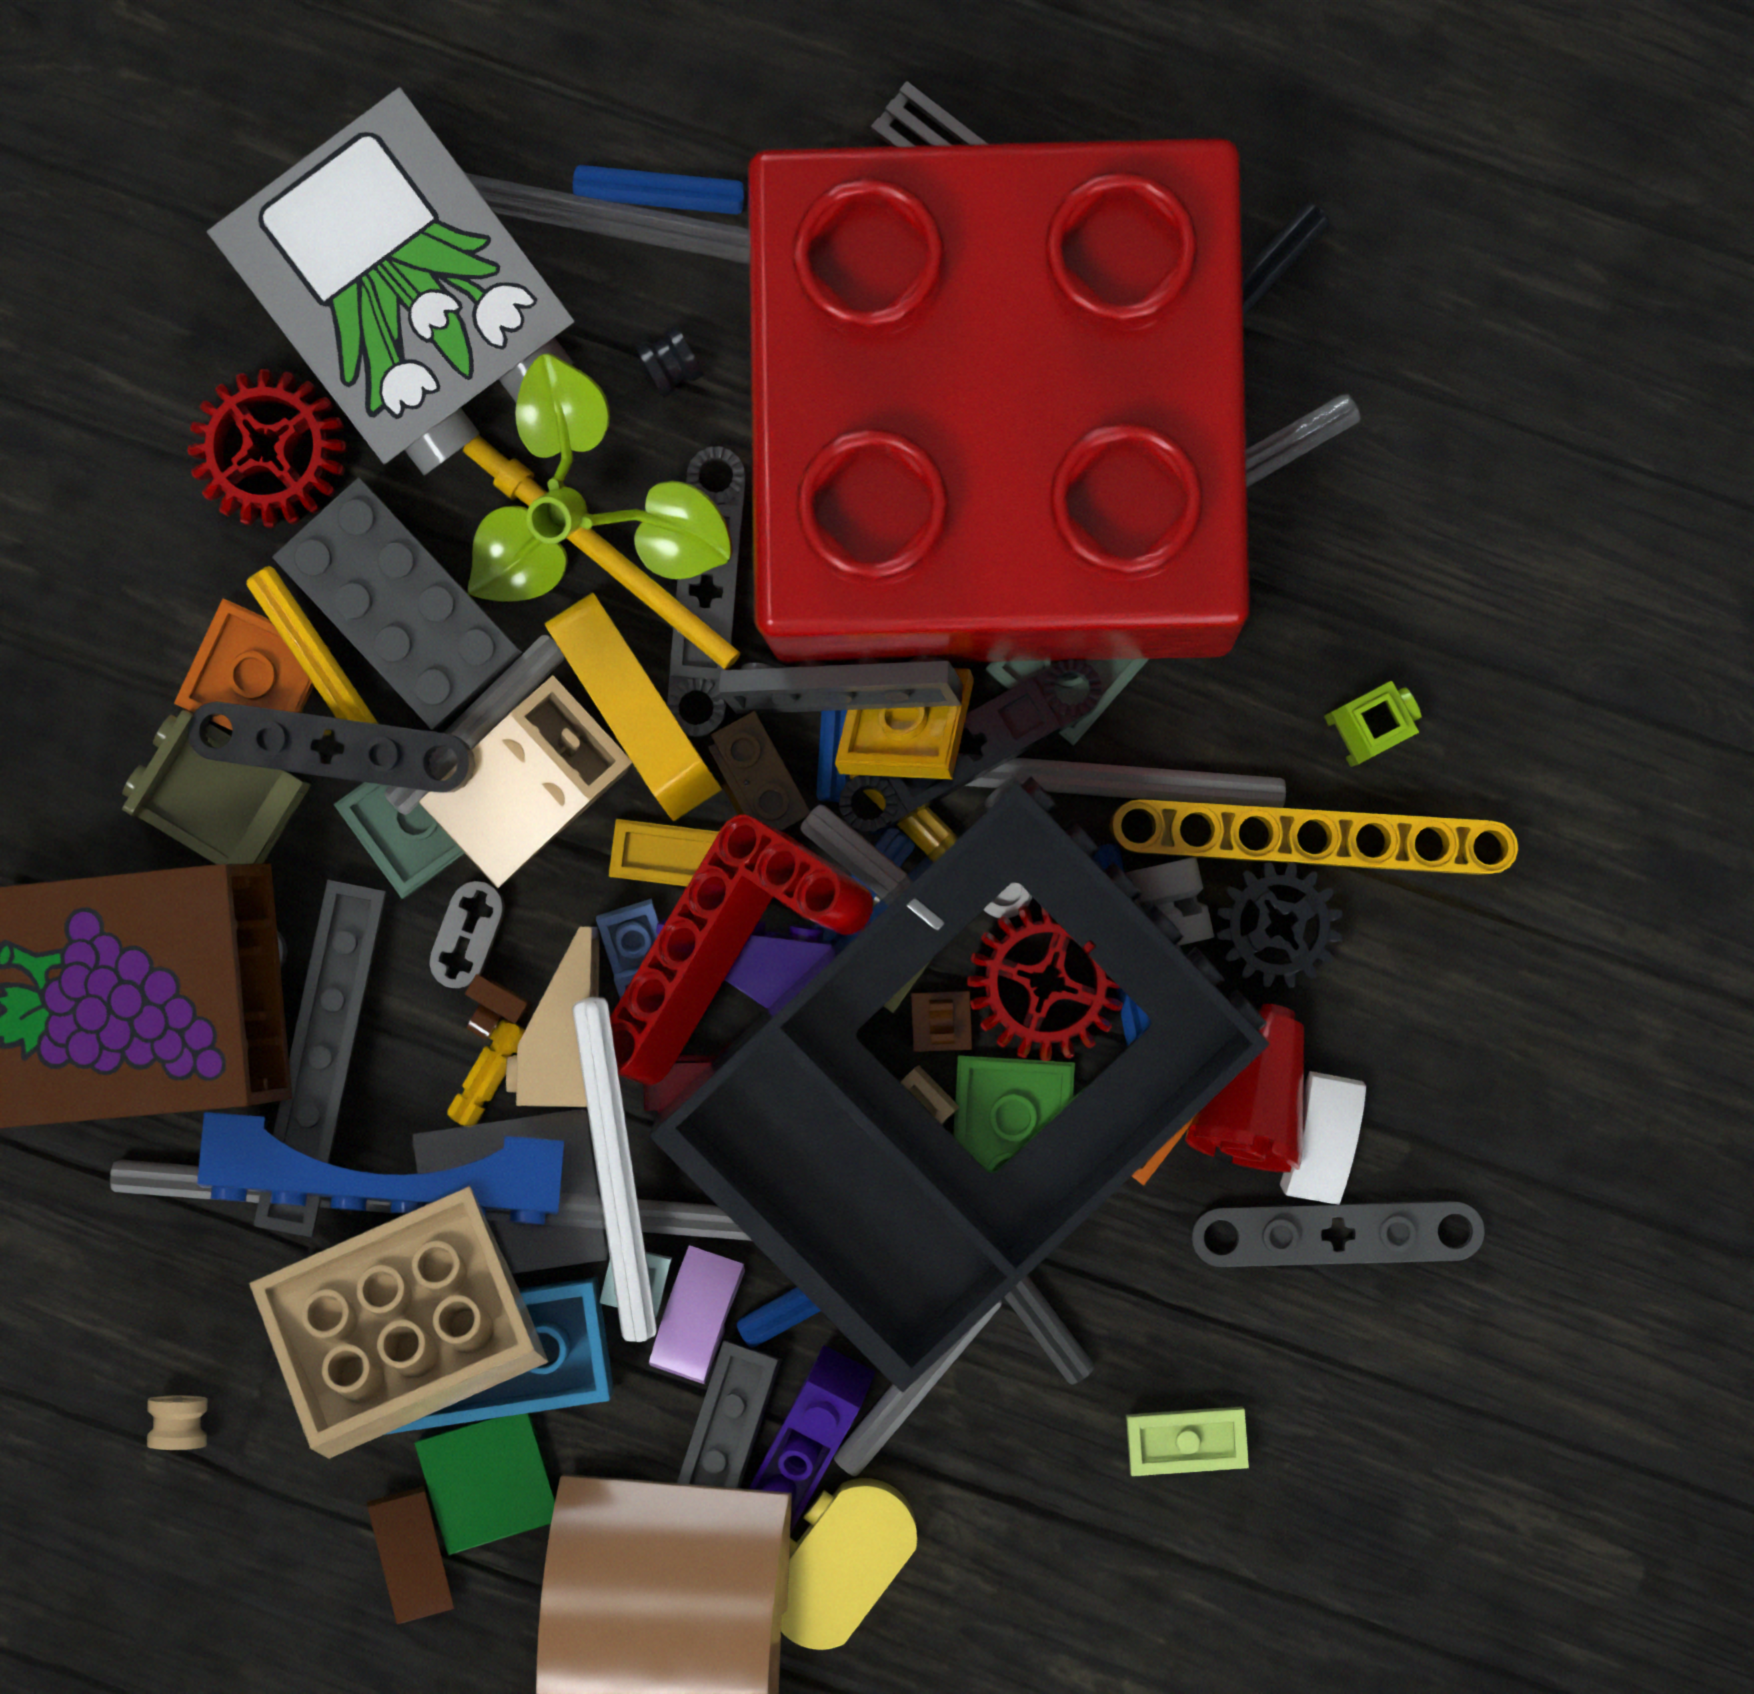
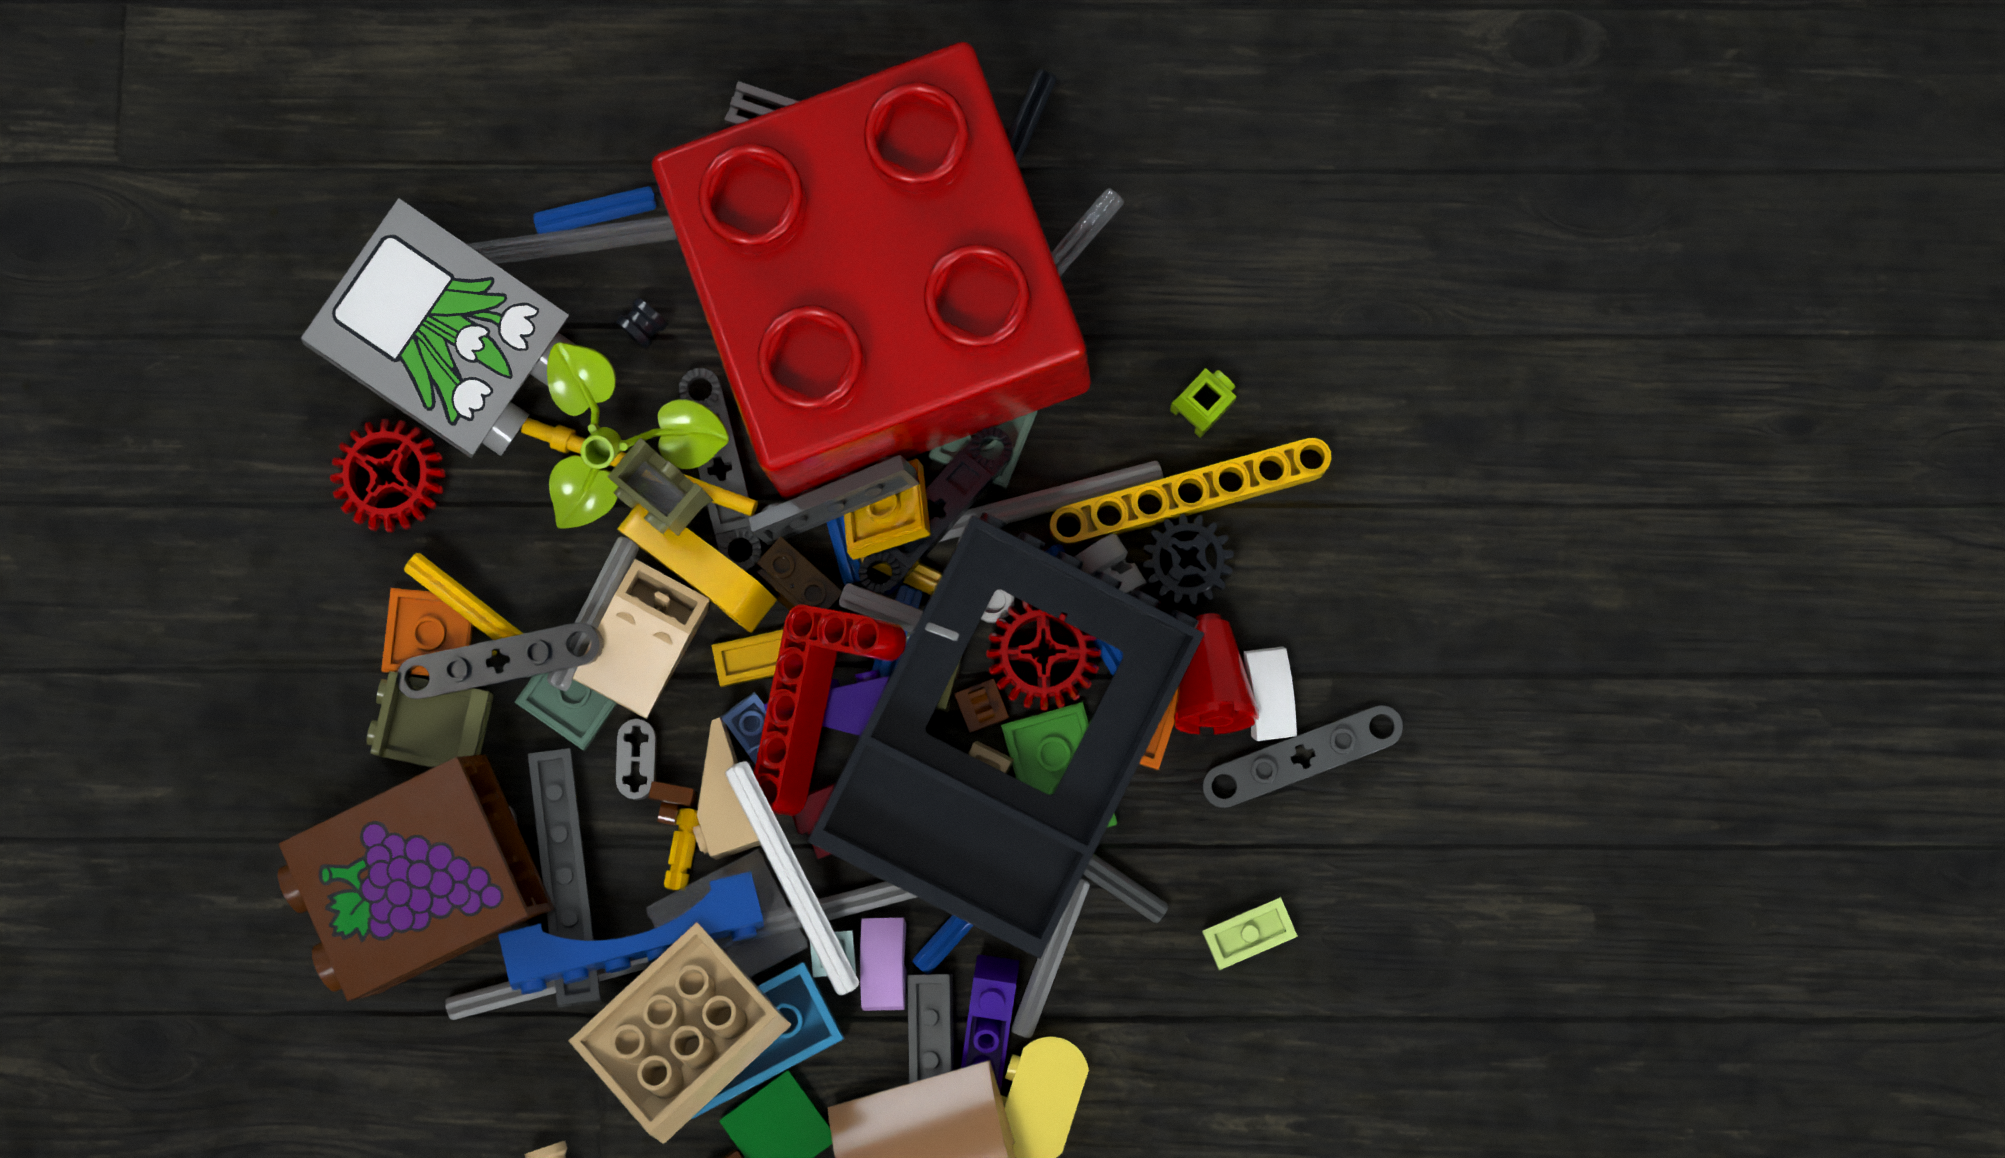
camera: 20 degrees left, 5 degrees down
dark grey brick [272,477,523,733] -> none
none -> olive window [607,438,714,536]

